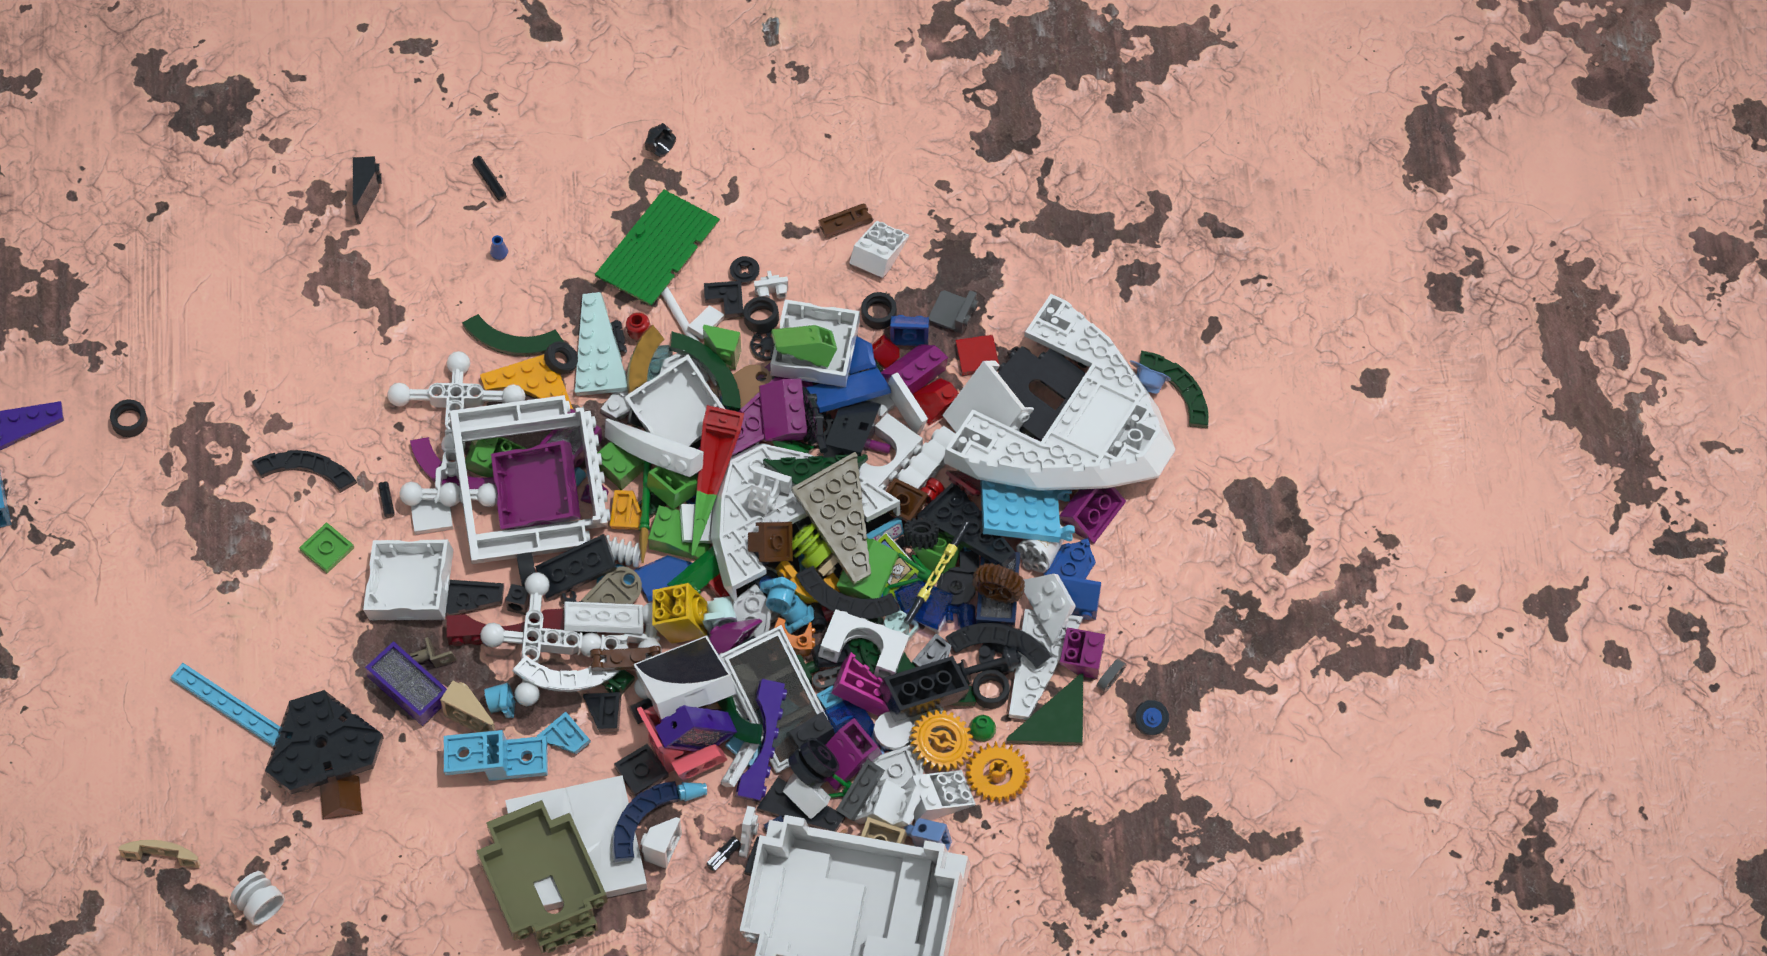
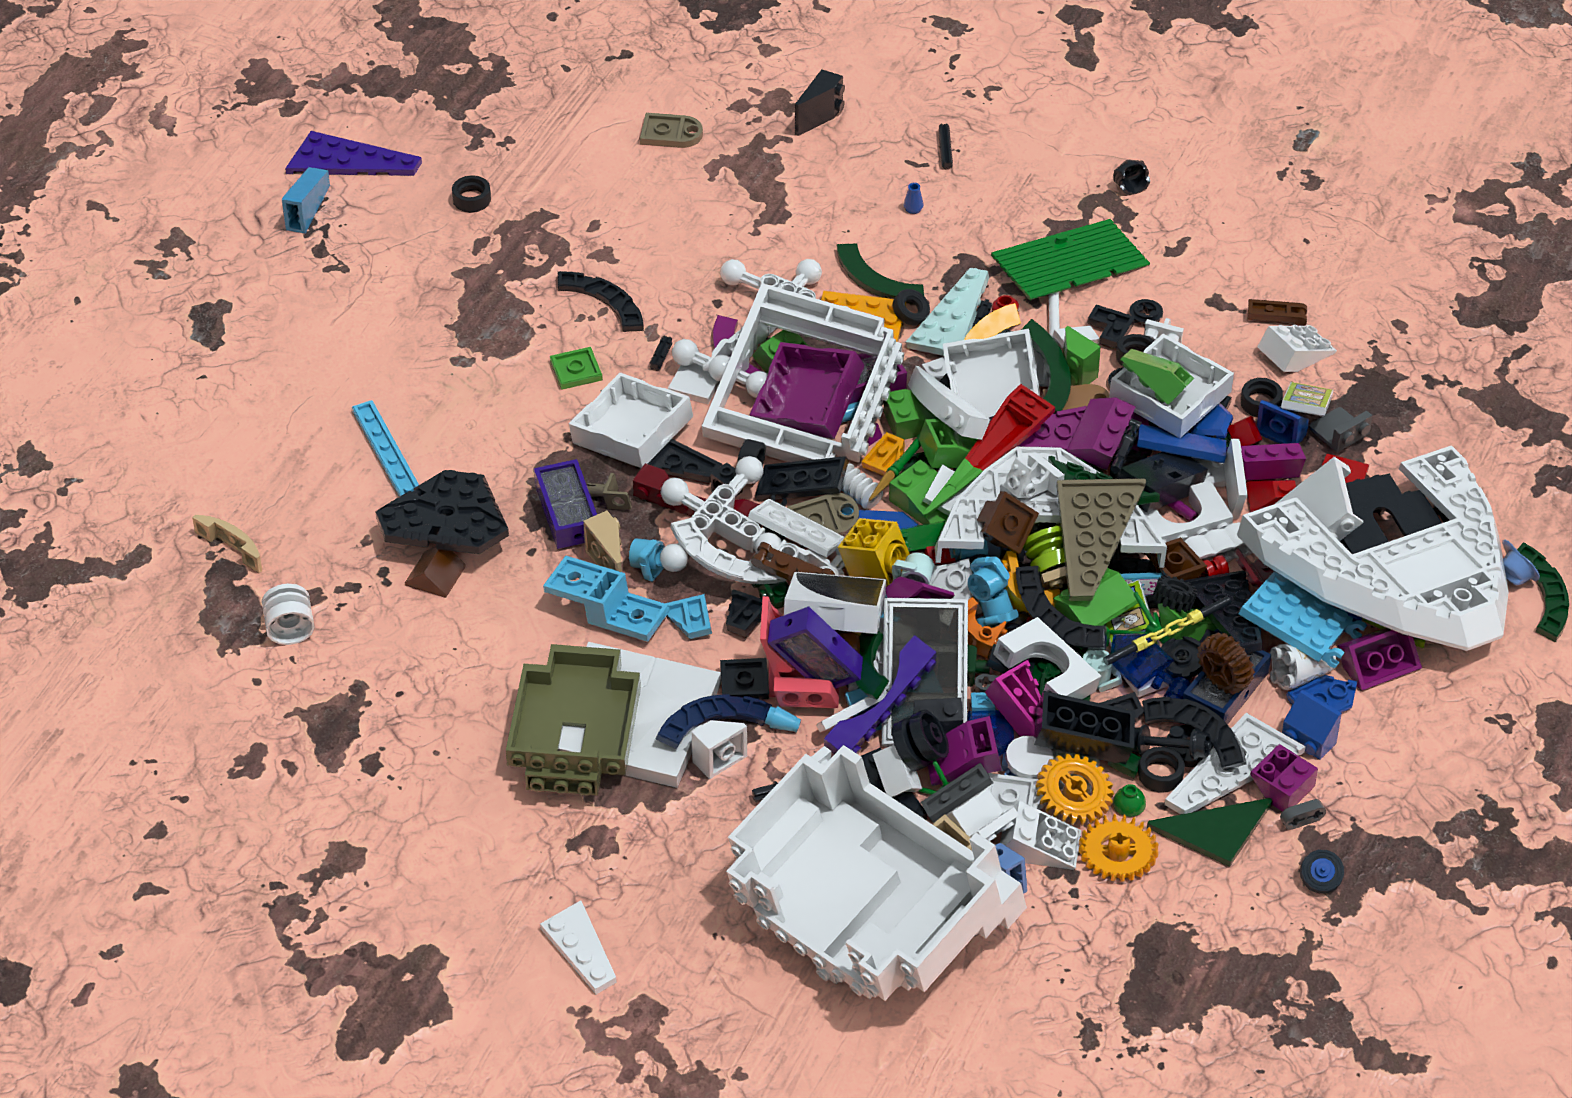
camera: 30 degrees right, 15 degrees down
white wing [1024,574,1075,643] -> none
none -> dark tan tile [640,112,703,148]
none -> tile [1281,382,1333,416]

